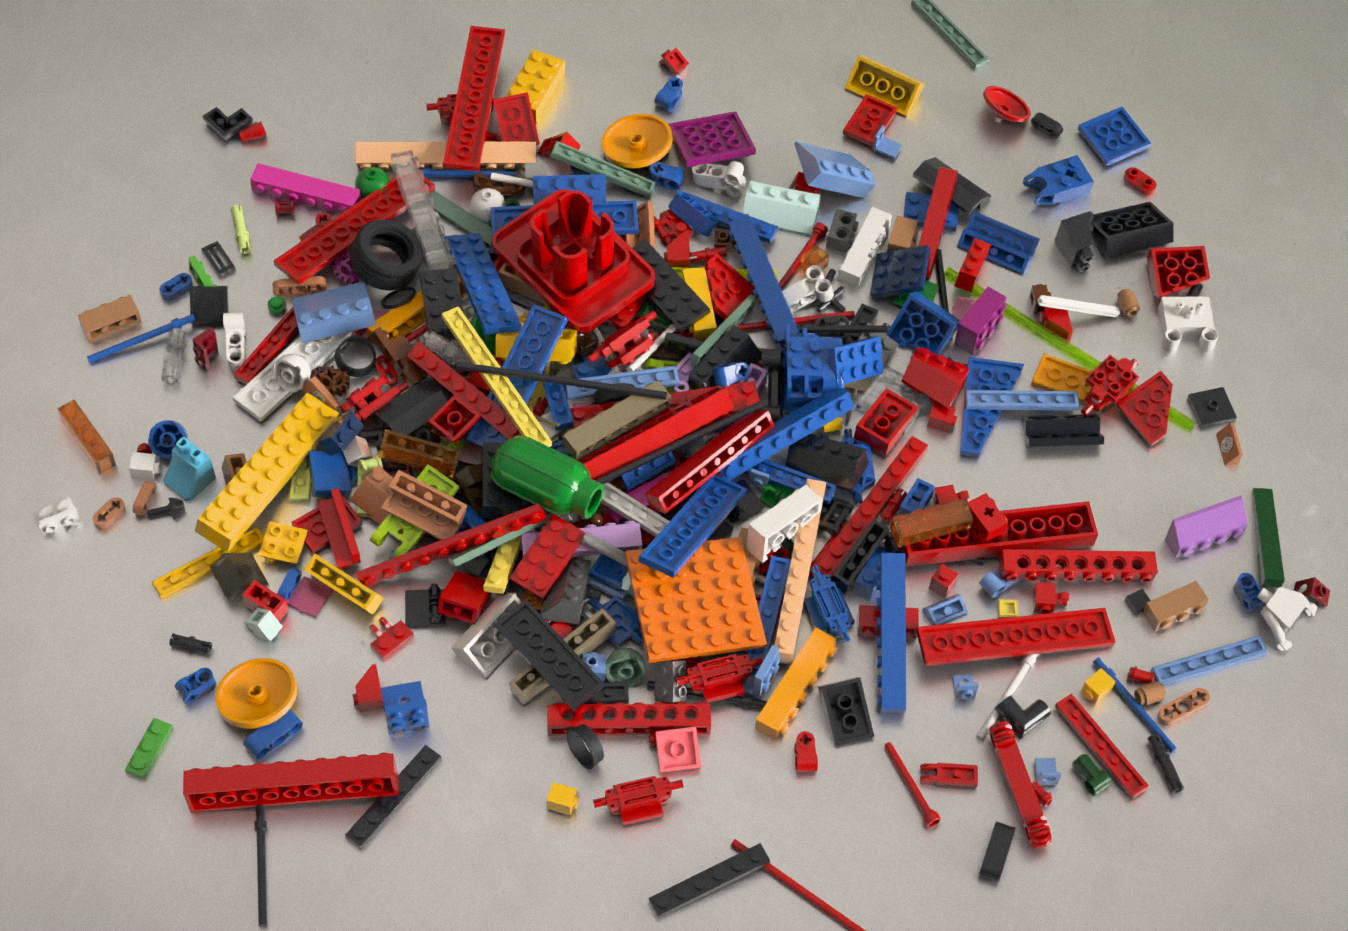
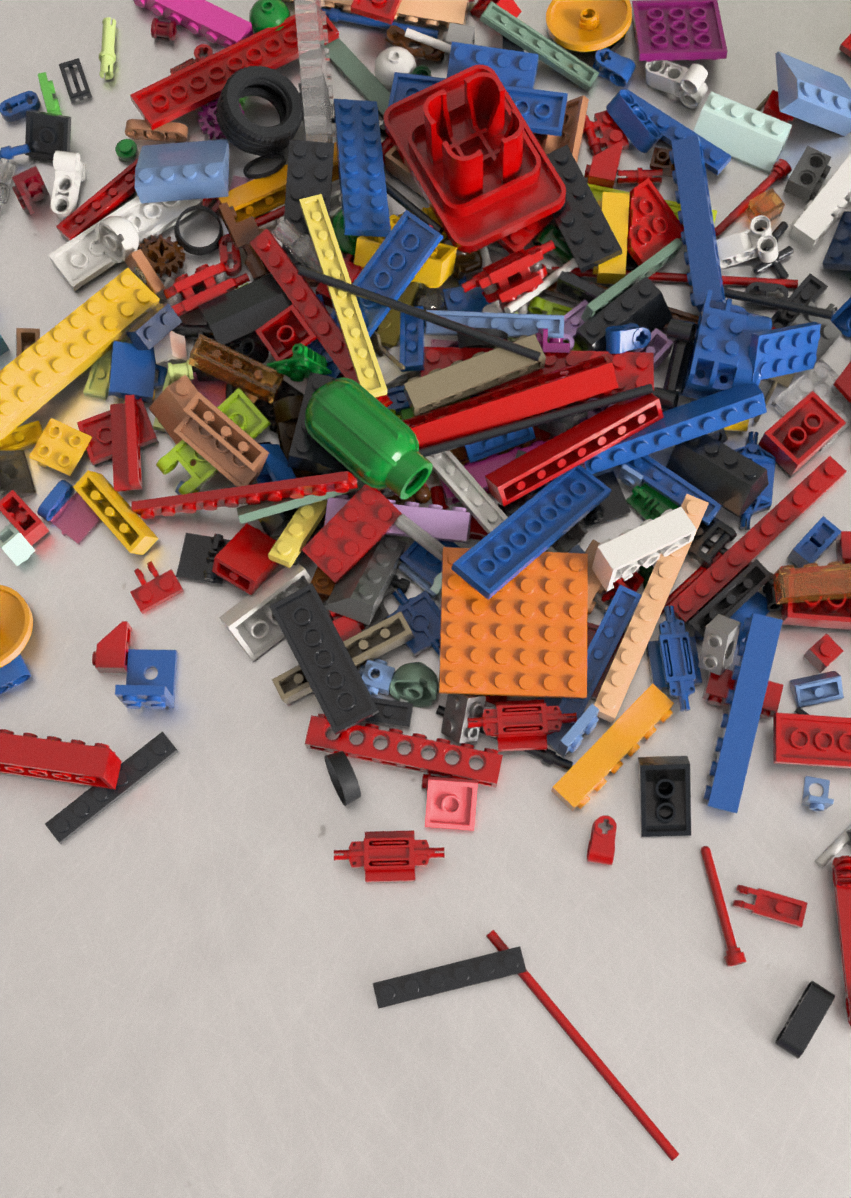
camera: 20 degrees right, 15 degrees up
red pin [532,397,549,421] -> none
yellow brick [546,782,579,816] -> none
red axle [880,488,907,522] -> none
none -> green hinge [267,343,332,382]
none -> magenta bracket [535,328,570,353]
none -> light grey brick [698,614,741,675]

